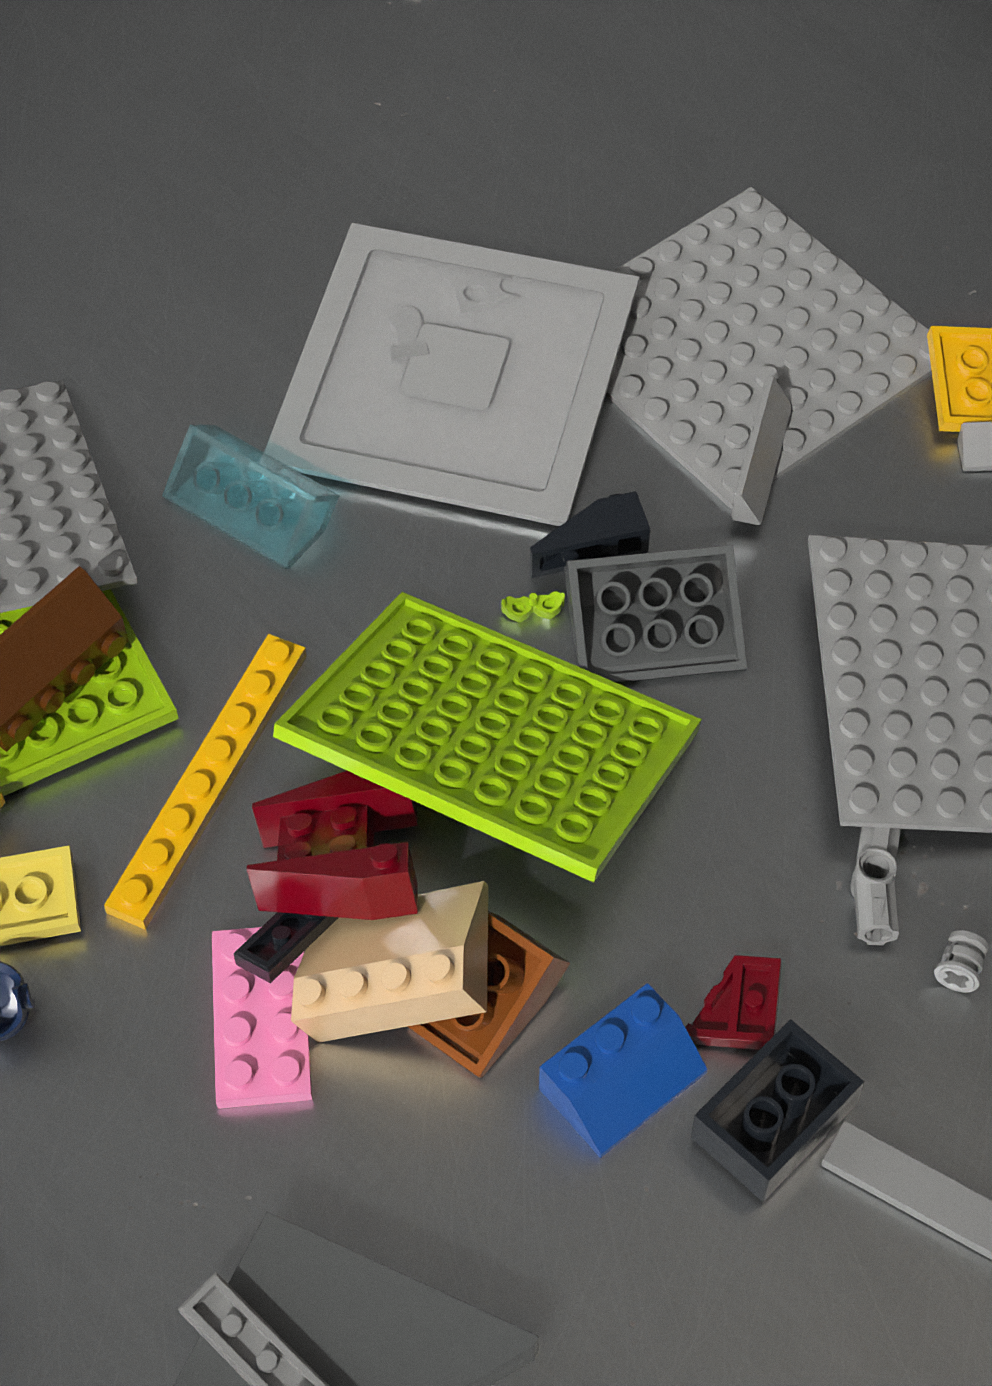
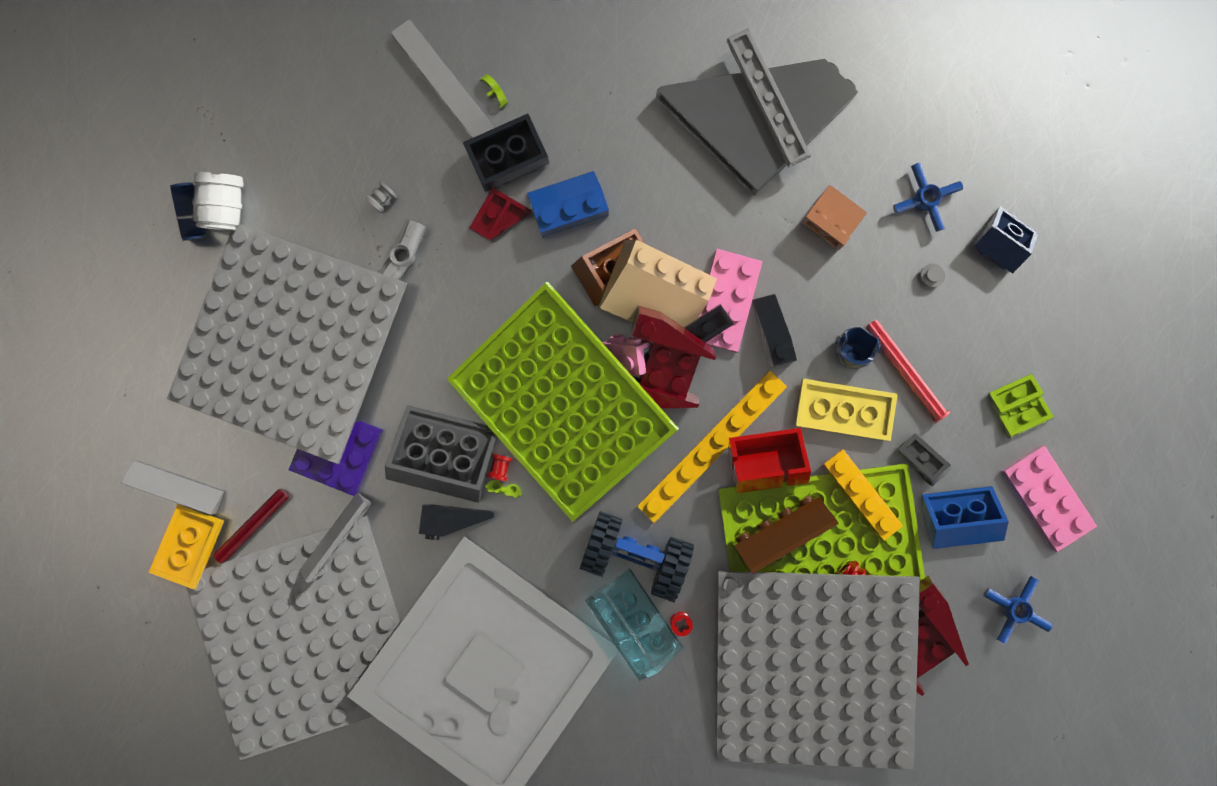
camera: 165 degrees left, 30 degrees up
none -> dark red axle [213,489,289,564]
none -> dark purple plate [288,421,383,496]
none -> lime piece [479,74,508,108]
none -> red bush [486,453,513,482]
none -> black plate [579,511,694,603]
none -> bright pink bracket [602,334,652,375]
none -> red bush [670,611,693,637]
none -> red piece [728,428,811,493]
none -> black slope [752,294,797,368]
none -> nougat bracket [801,185,867,251]

